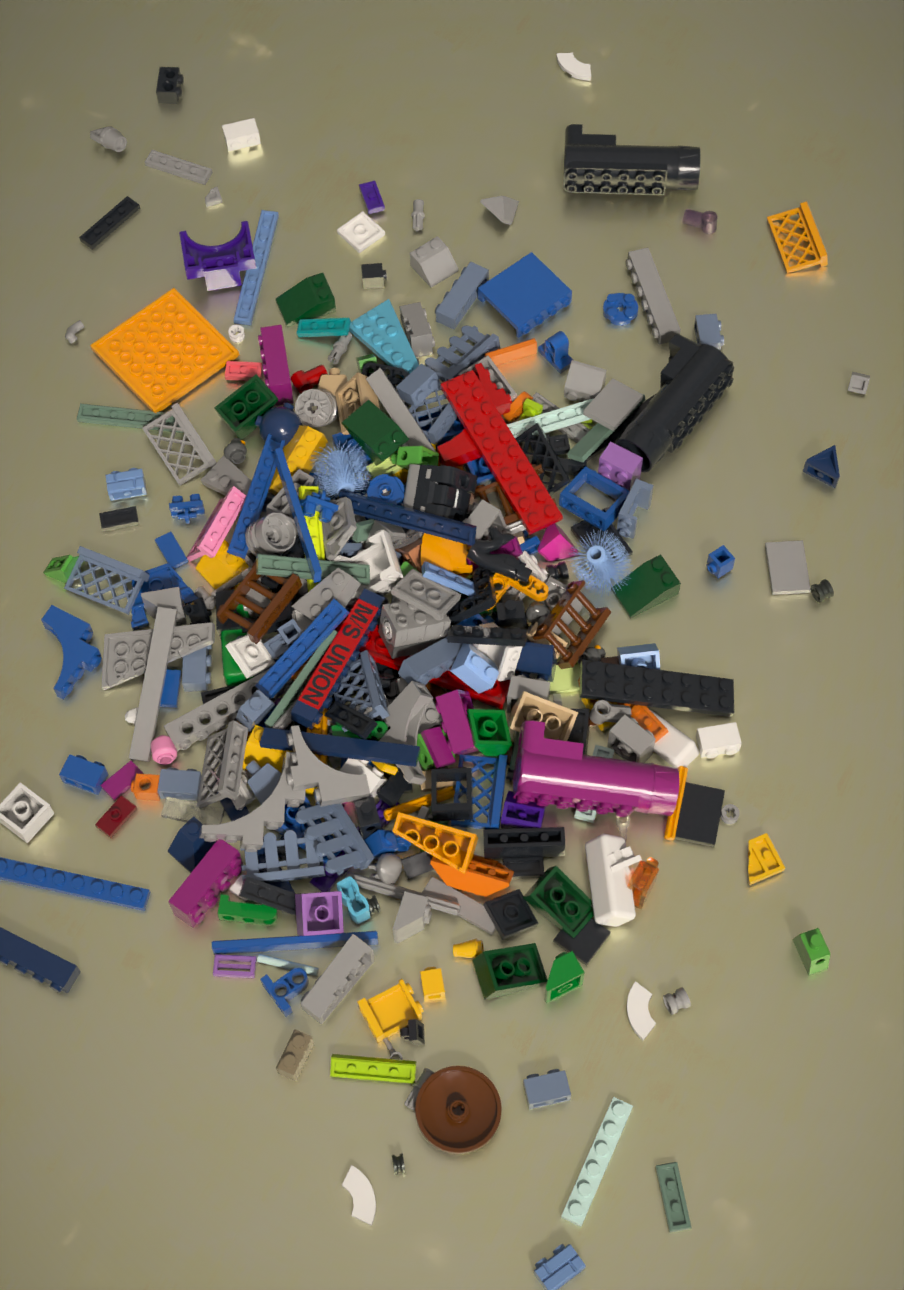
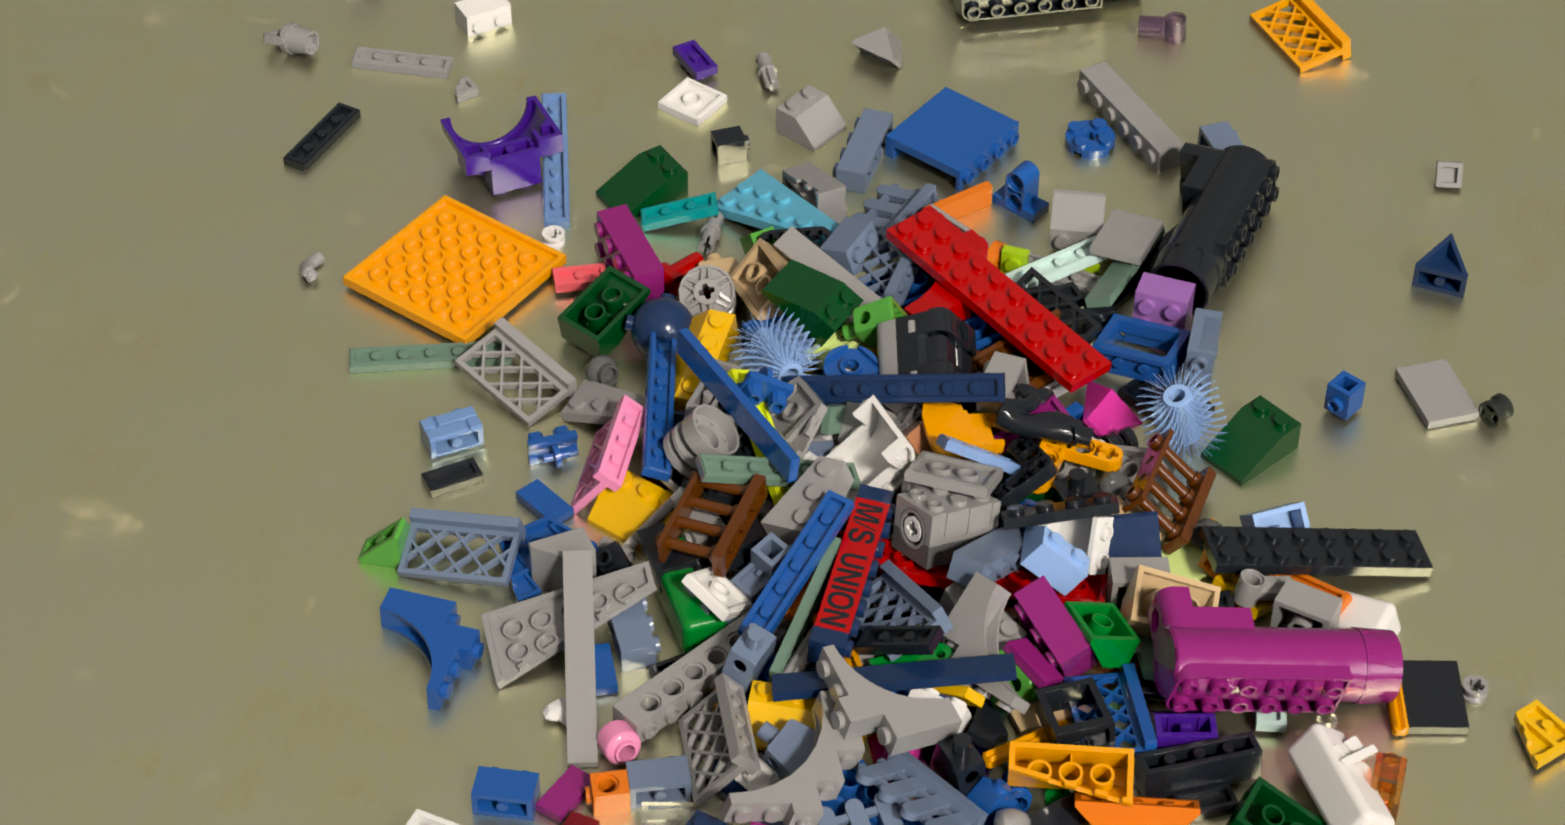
camera: 15 degrees left, 20 degrees down
white brick [696,722,742,758] -> none

